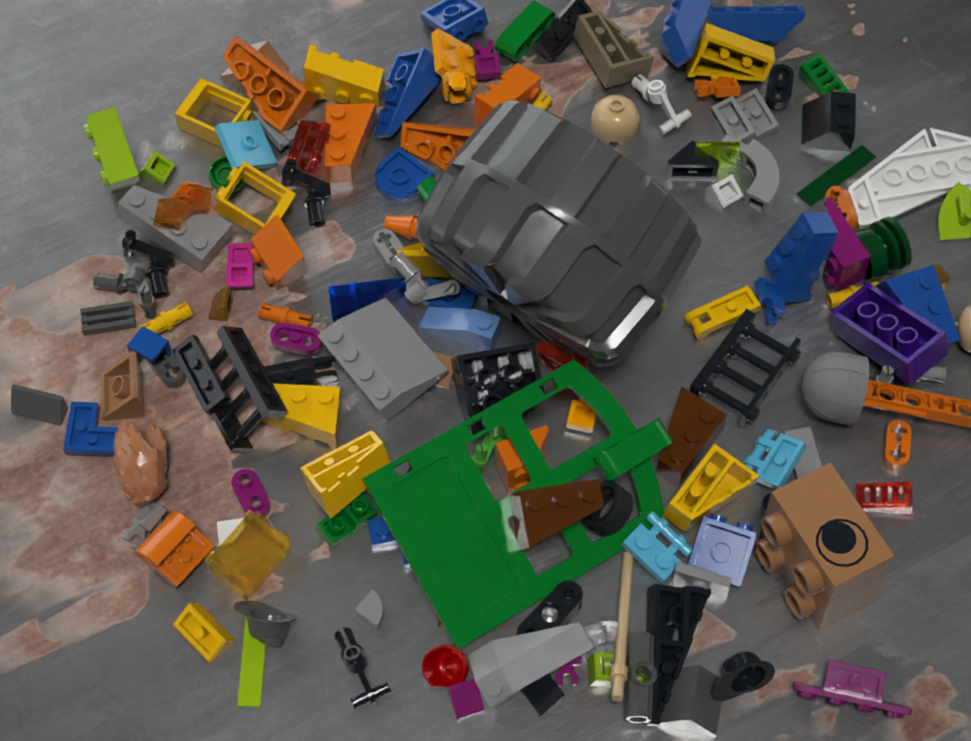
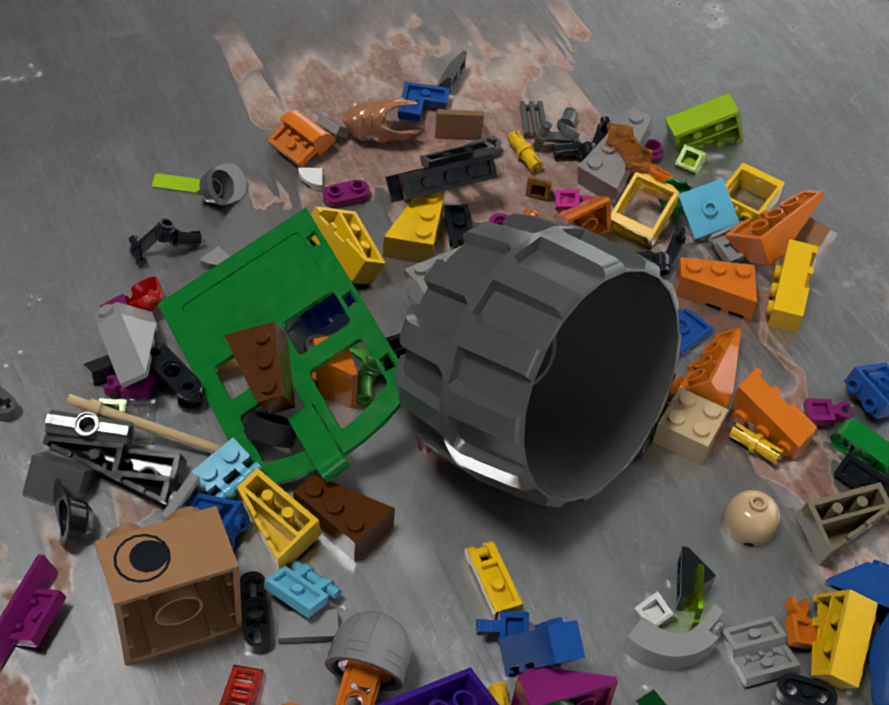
camera: 90 degrees right, 10 degrees down
blue panel [127,326,172,362] -> none
yellow slope [173,603,235,663] -> none
clear yellow panel [204,510,292,601] -> none
clear red plate [284,120,331,173] -> none
blue wedge [374,48,442,139] -> none
light orange plate [431,28,477,104] -> none
light orange plate [566,396,597,433] -> none
white pin [631,74,692,135] -> none
black fence [690,309,801,430] -> none

